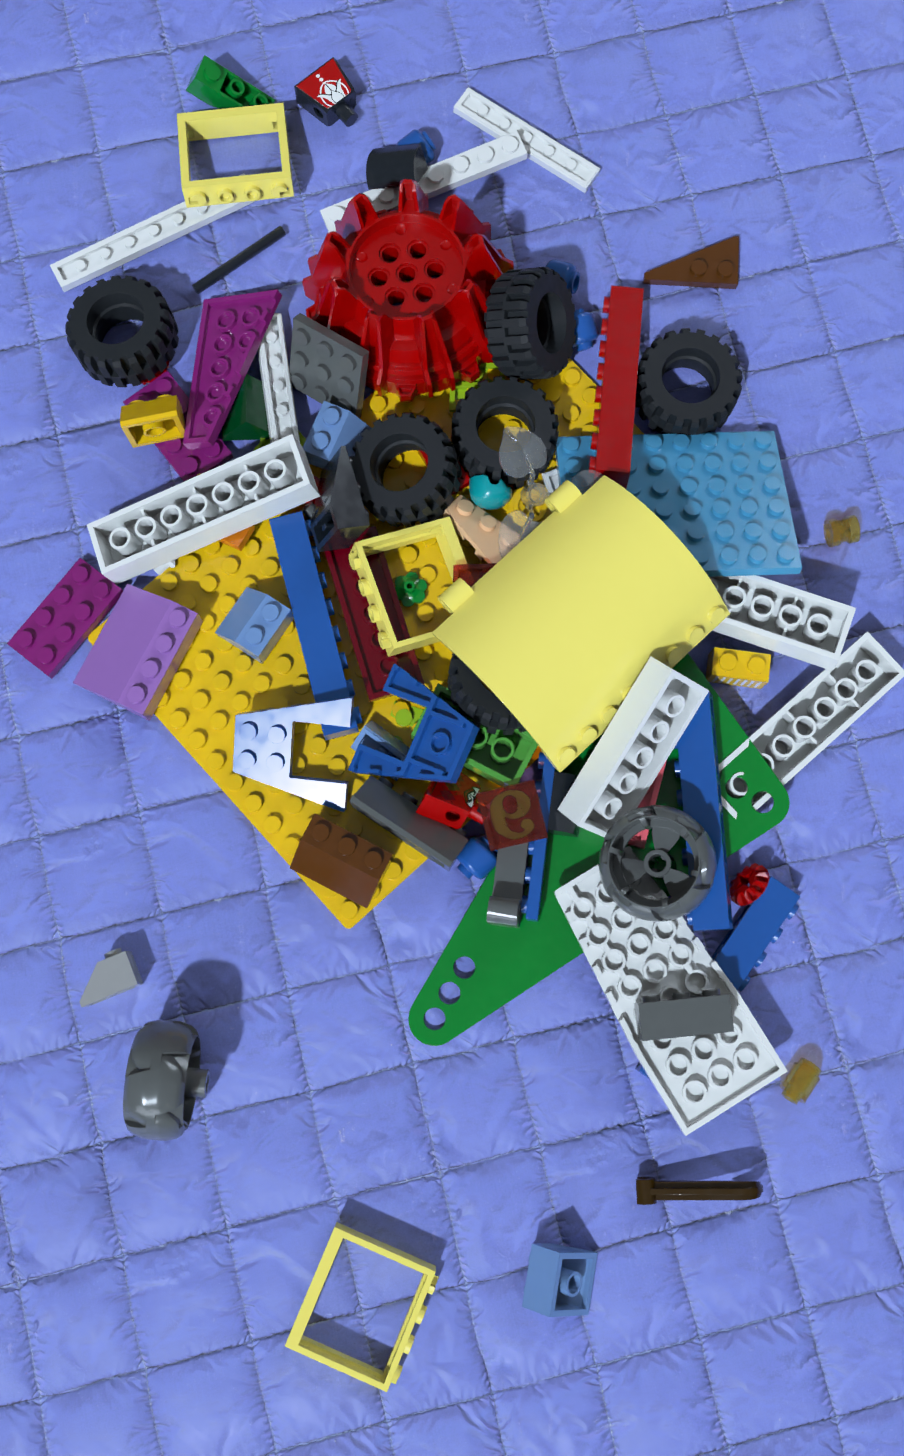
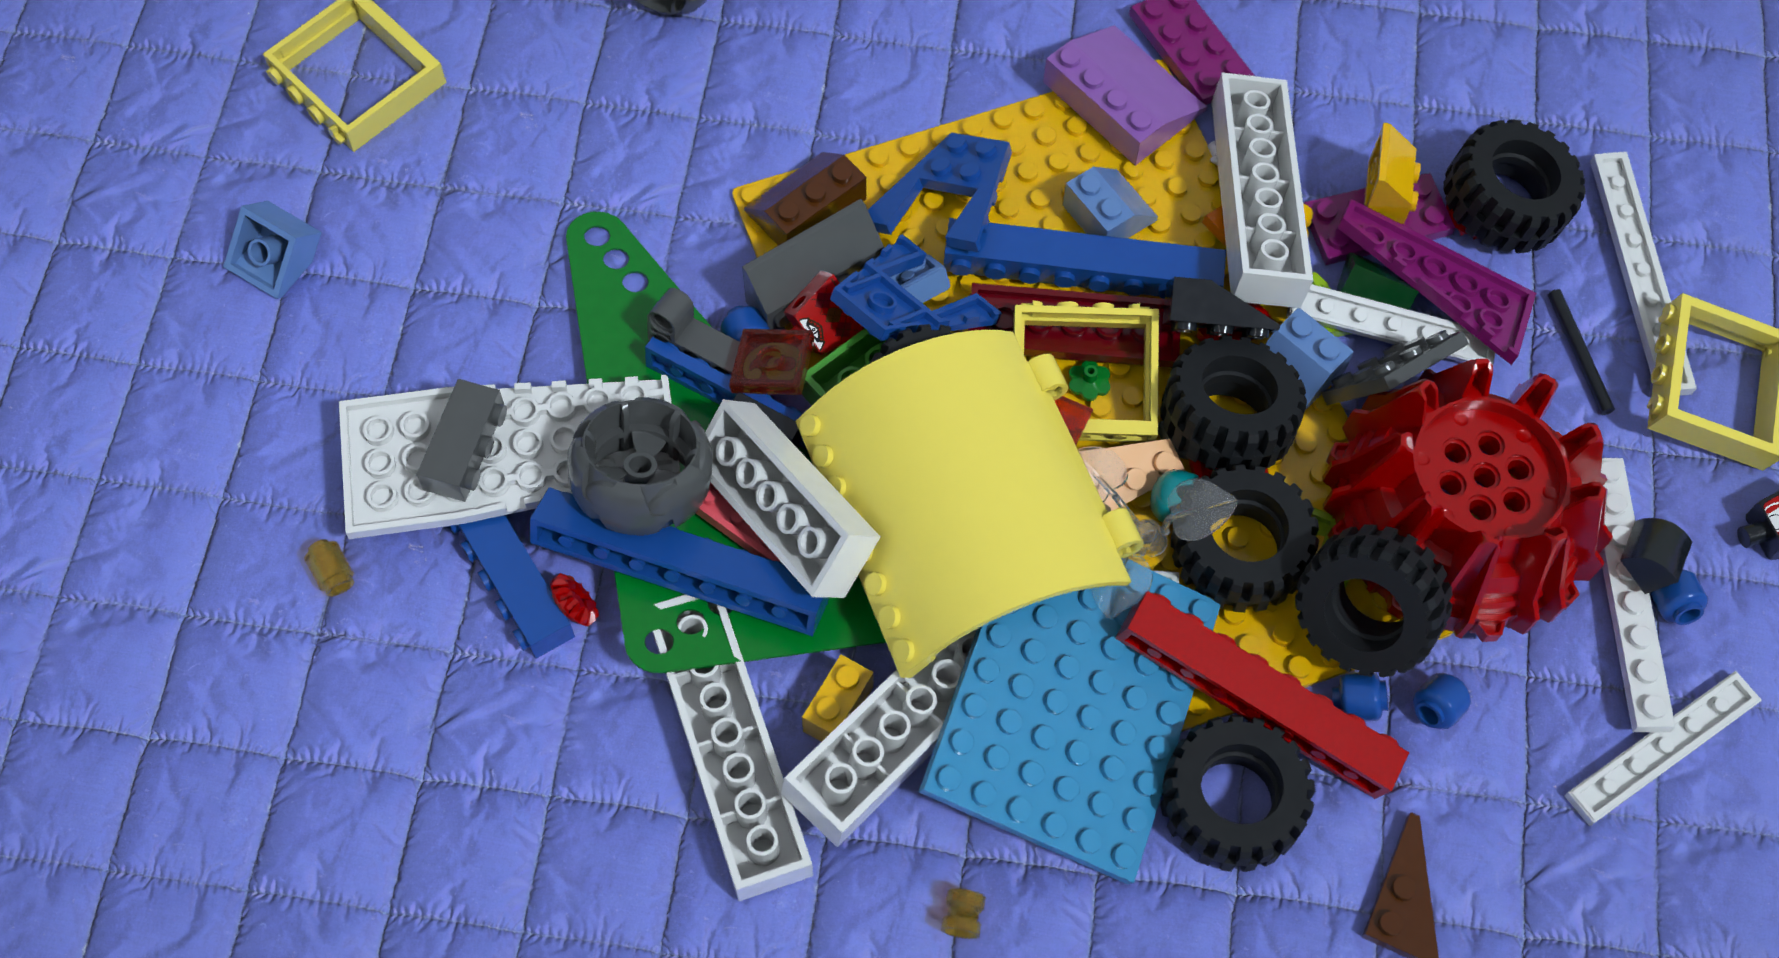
camera: 115 degrees right, 15 degrees down
dark brown piece [636,1177,763,1205] -> none

